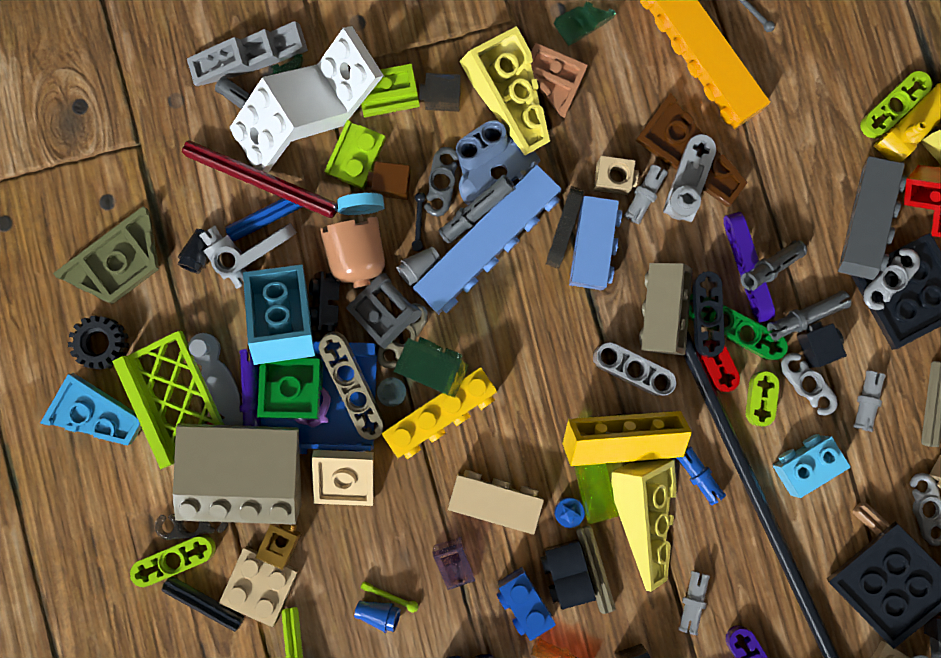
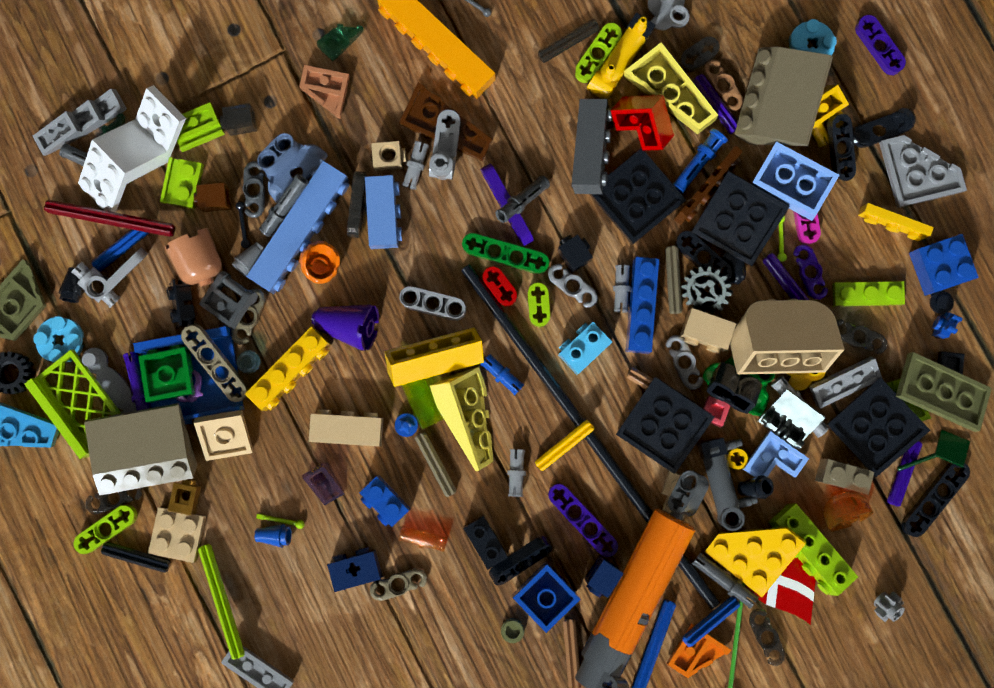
camera: 10 degrees left, 0 degrees up
medium azure brick [243,265,315,365] -> none
medium azure piece [337,193,384,215] -> none
clear green brick [393,337,469,398] -> none
light yellow wedge [459,26,550,156] -> none
black brick [540,539,596,610] -> none
dark tan brick [639,263,693,355] -> none
black beam [692,271,725,357] -> none
dark grey pin [767,290,851,341] -> none
light grey piece [863,248,920,310] -> none
none -> medium azure plate [33,316,84,362]
none -> orange hair [299,241,340,284]
none -> dark purple cone [311,305,379,351]
none -> yellow axle [535,420,594,471]
none -> clear smoke axle [538,19,600,63]
none -> blue brick [625,257,659,354]

